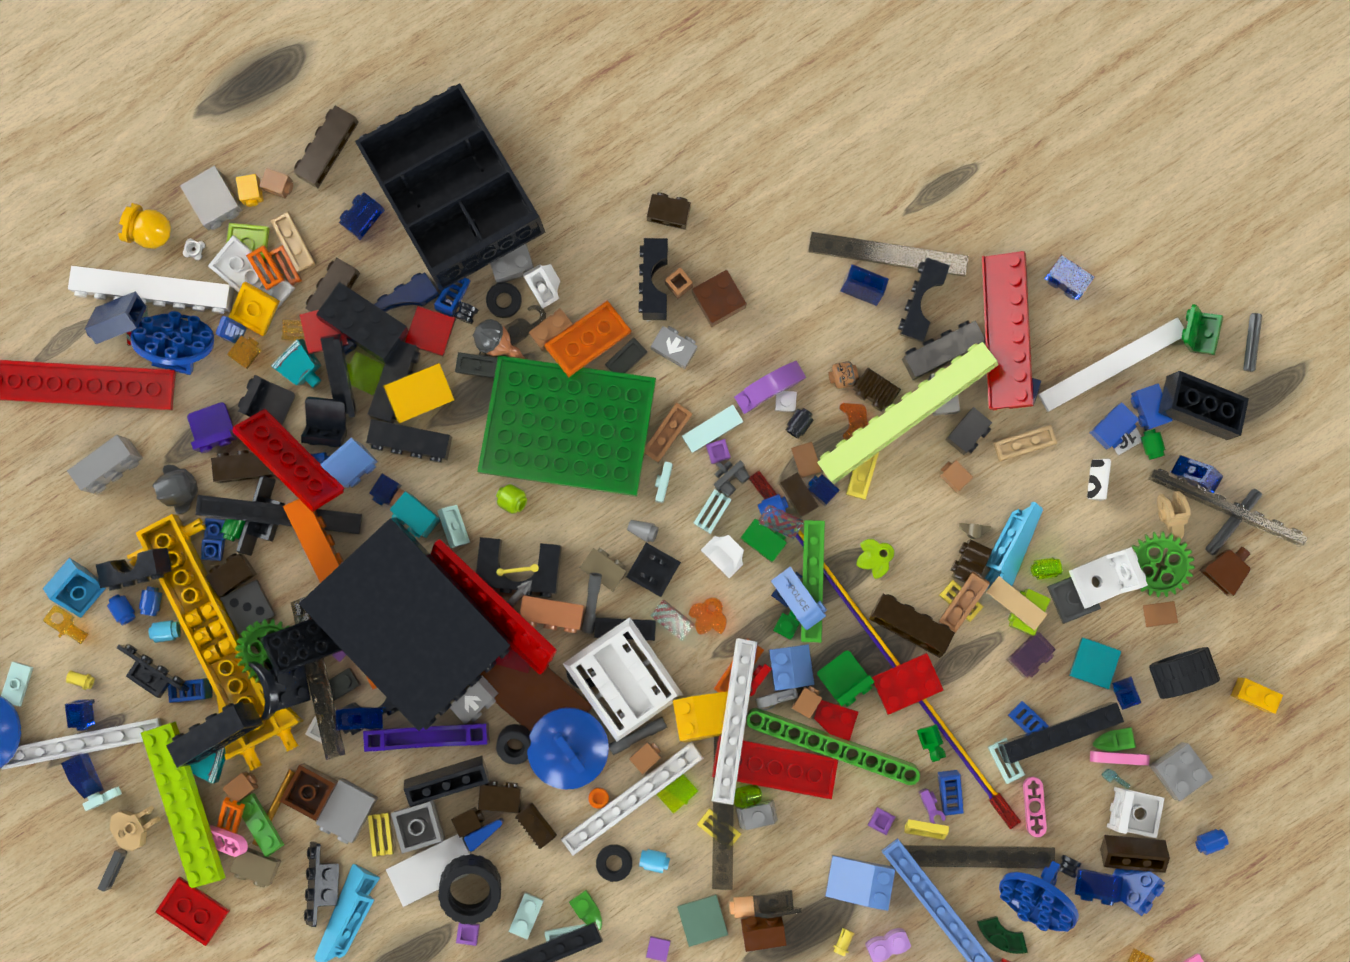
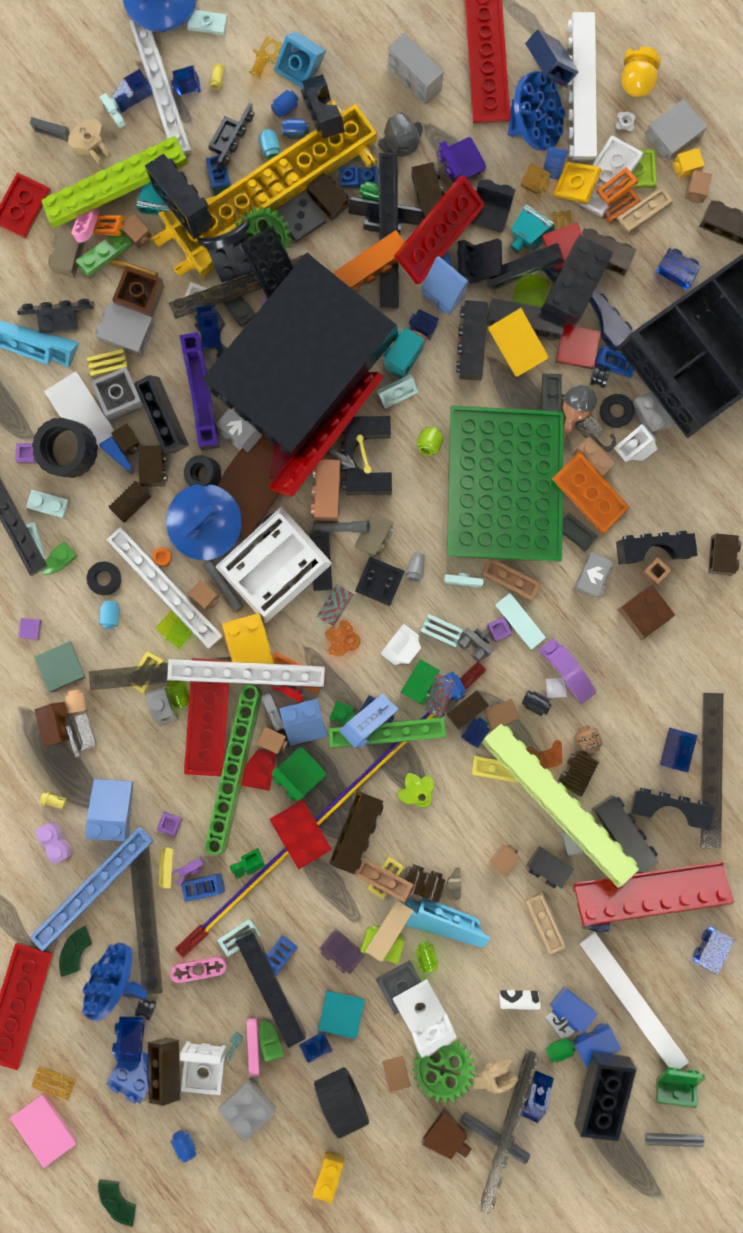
camera: 80 degrees right, 0 degrees up
none -> dark green tile [98,1179,136,1227]

